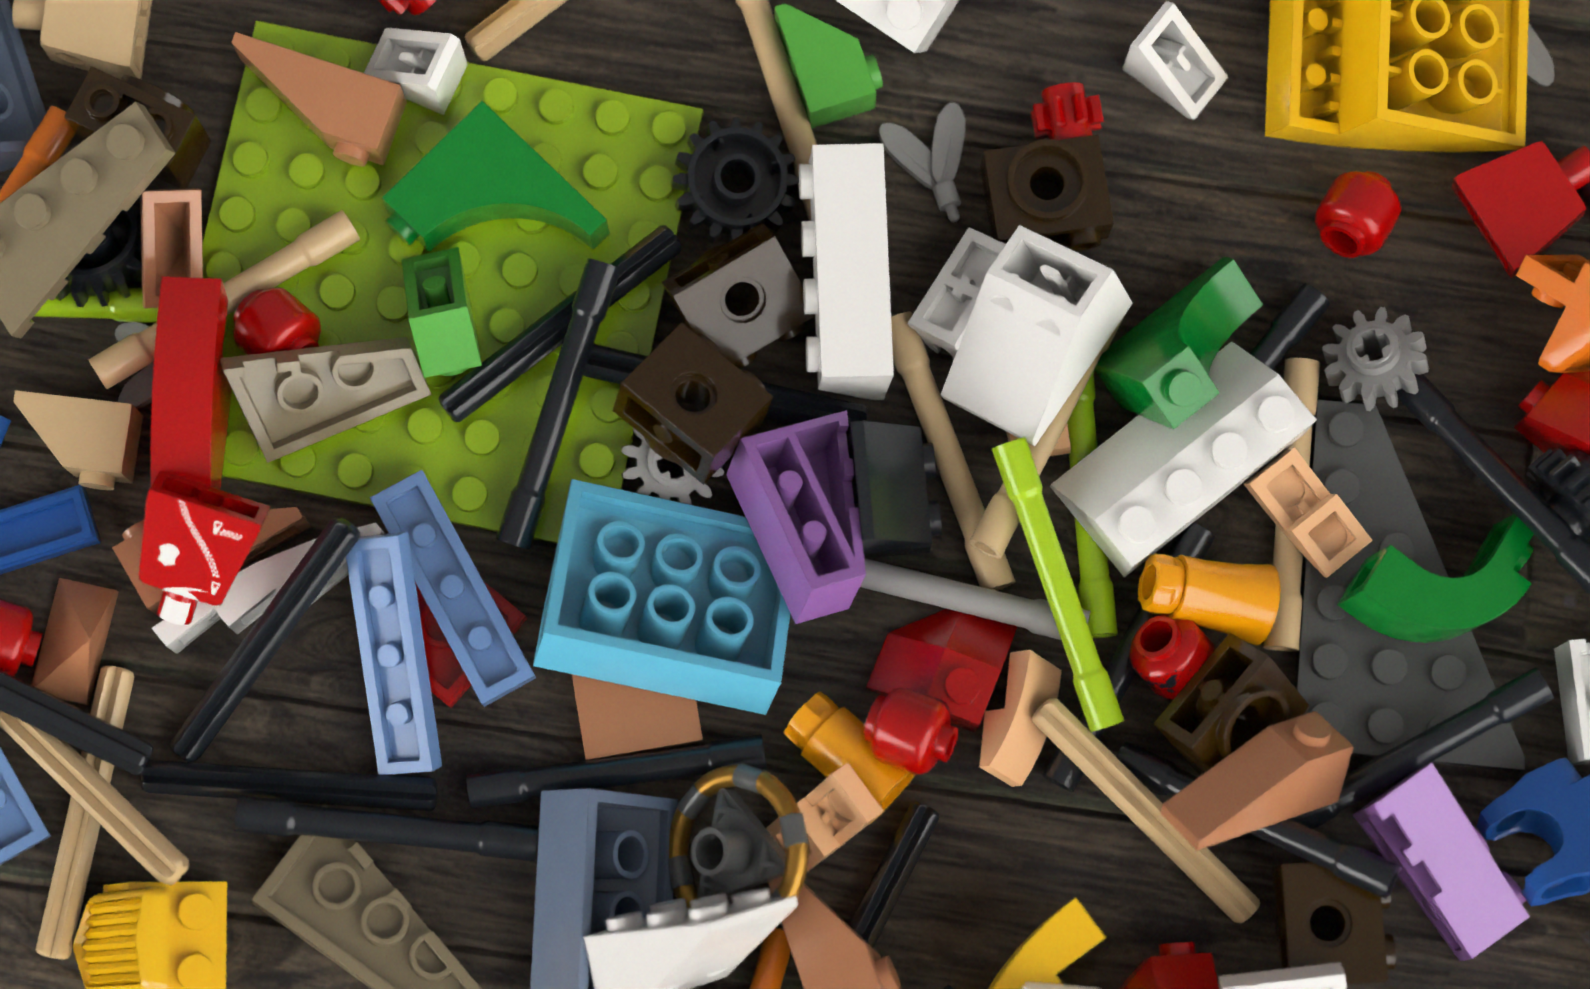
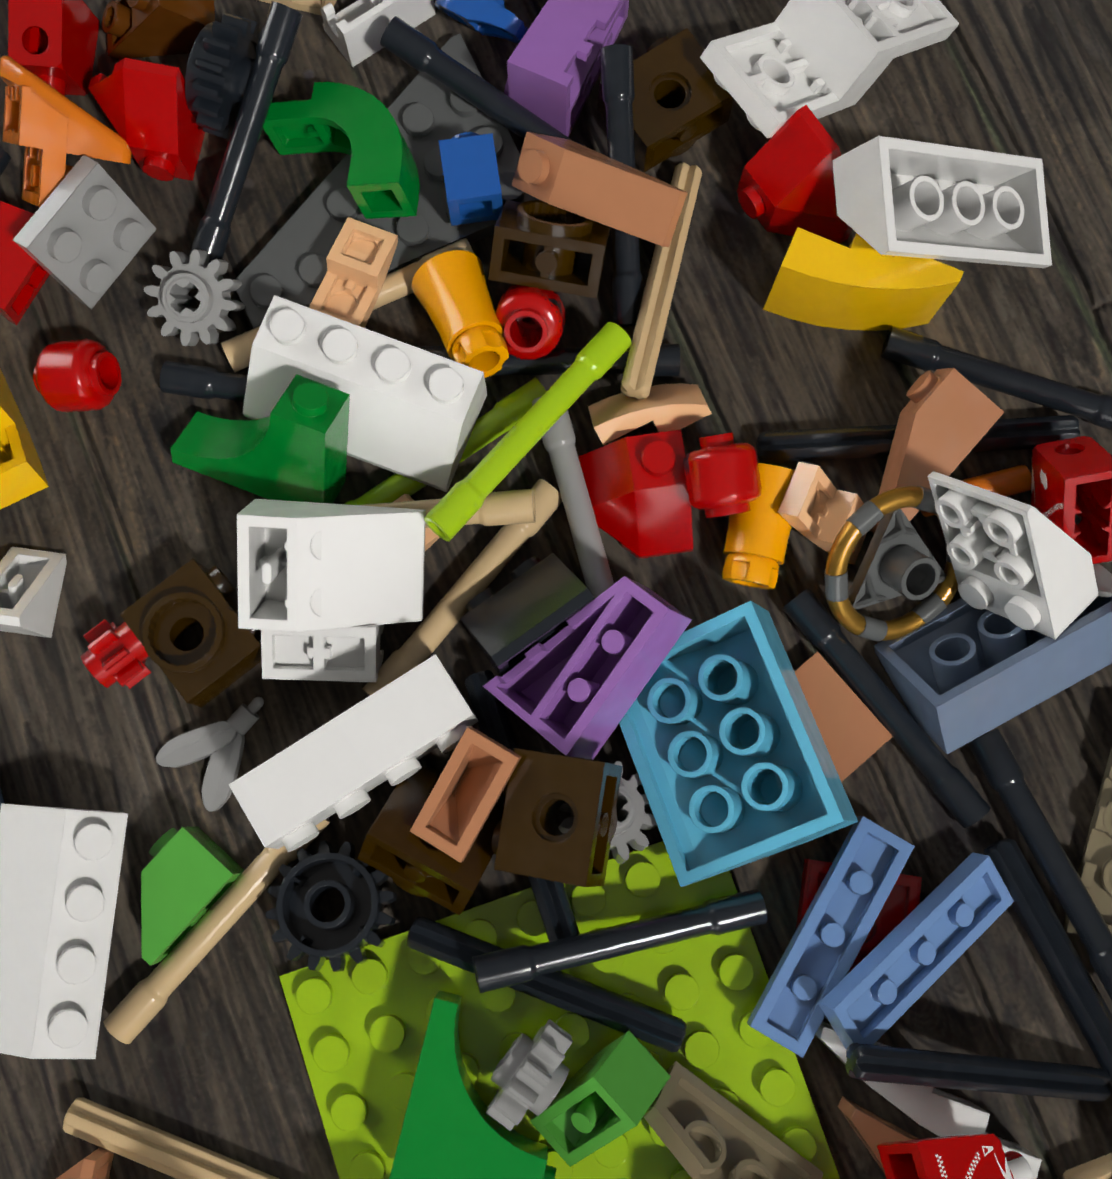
camera: 120 degrees left, 0 degrees up
none -> light grey plate [13,155,156,309]
none -> nougat slope [410,726,522,863]
none -> blue brick [438,132,503,226]
none -> light grey gear [486,1019,573,1131]

